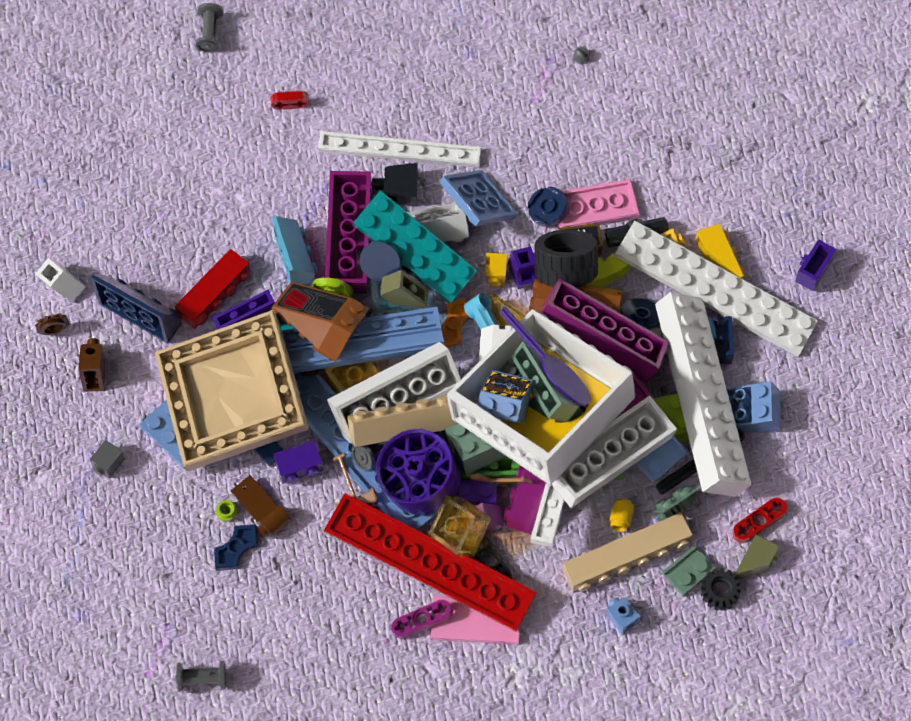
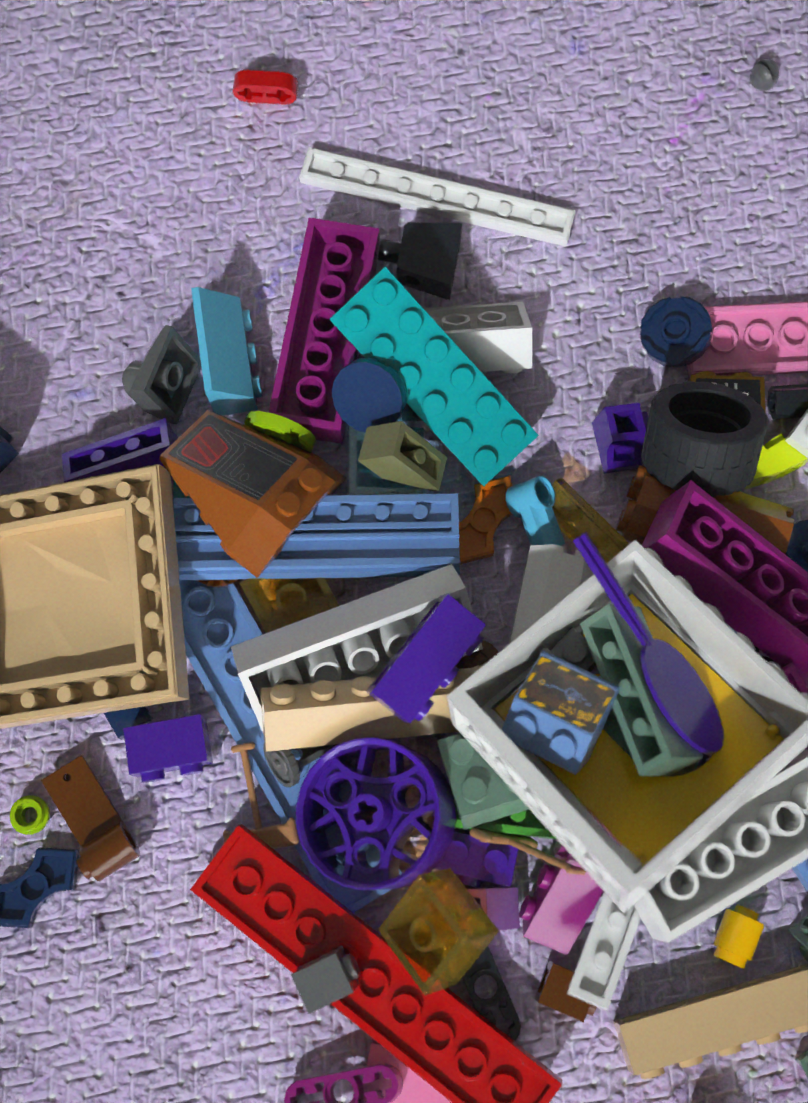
camera: 10 degrees right, 10 degrees up
red brick [175,248,251,329] -> none
medium blue plate [439,170,518,226] -> none
yellow brick [485,253,507,287] -> none
none -> dark grey slope [122,325,201,425]
none -> dark grey brick [291,945,361,1014]
none -> dark purple brick [366,594,486,724]
none -> reddish brown brick [534,961,597,1023]

